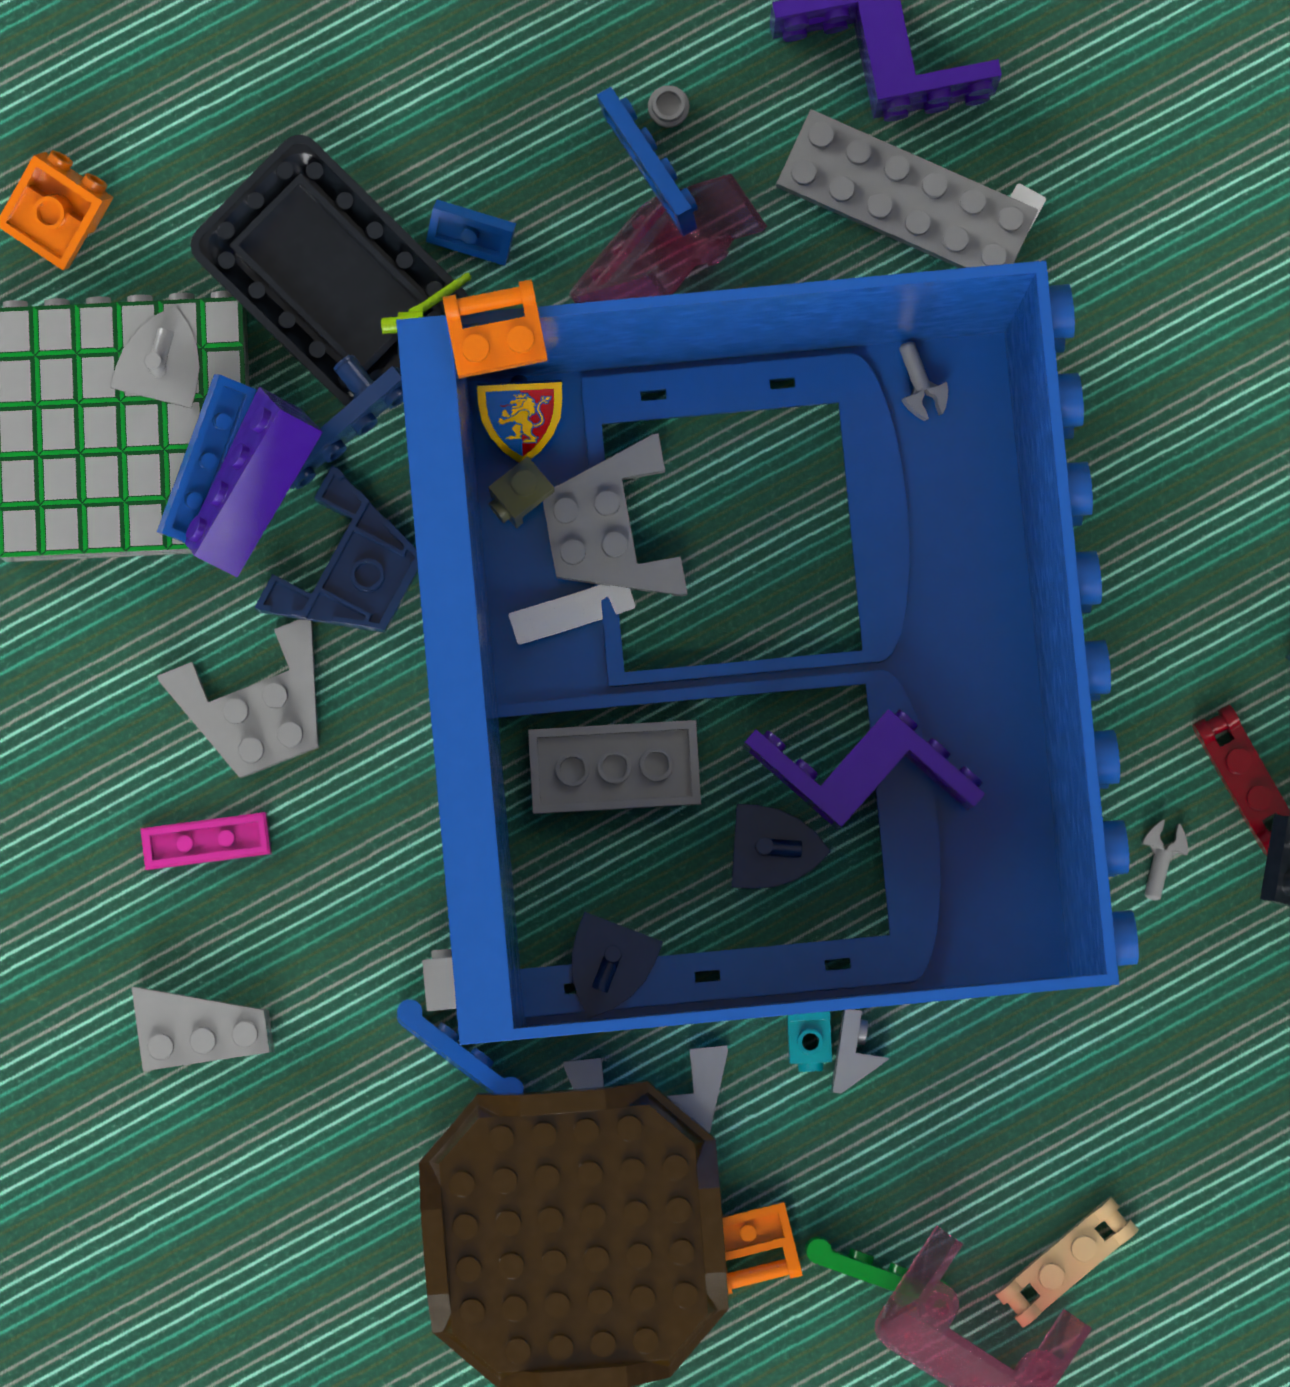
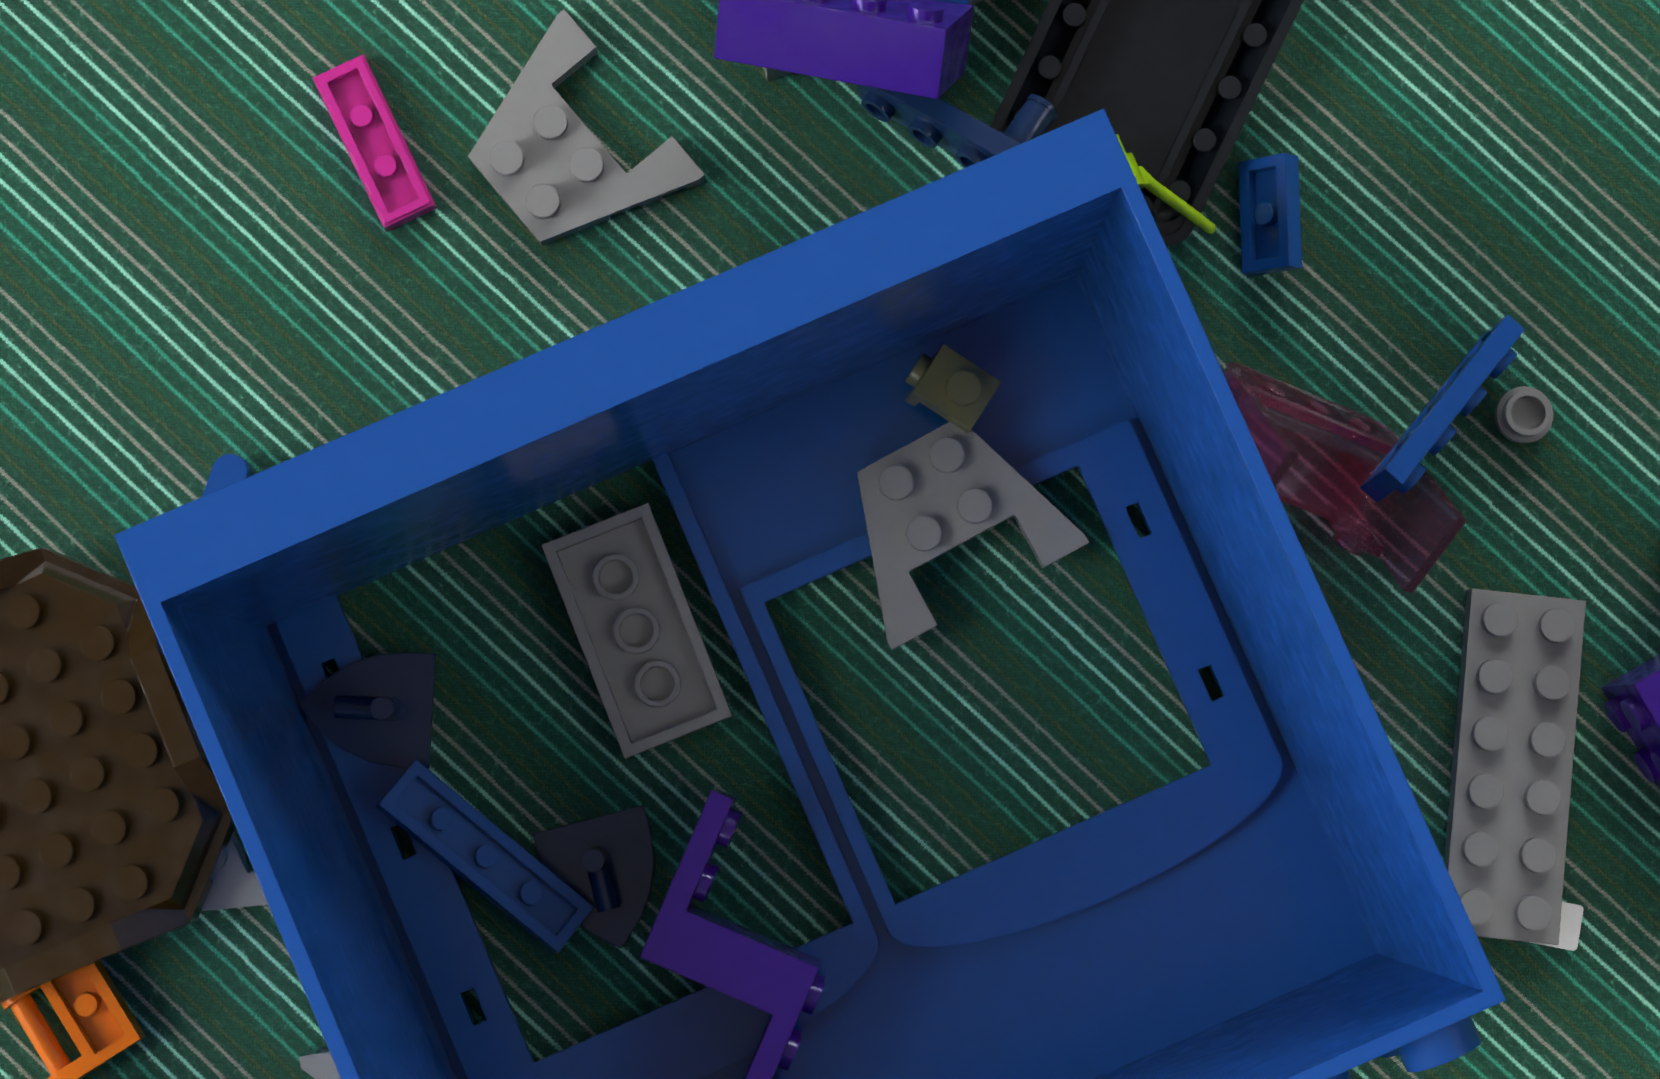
camera: 70 degrees right, 0 degrees up
light grey wedge [131,987,274,1071] -> none
dark blue wing [255,465,418,633] -> none
orange plate [442,279,548,379] -> none
shield [477,375,562,463] -> none
white sticker [508,585,635,645] -> none
light grey bar [899,341,948,421] -> none
none -> blue plate [375,760,594,954]

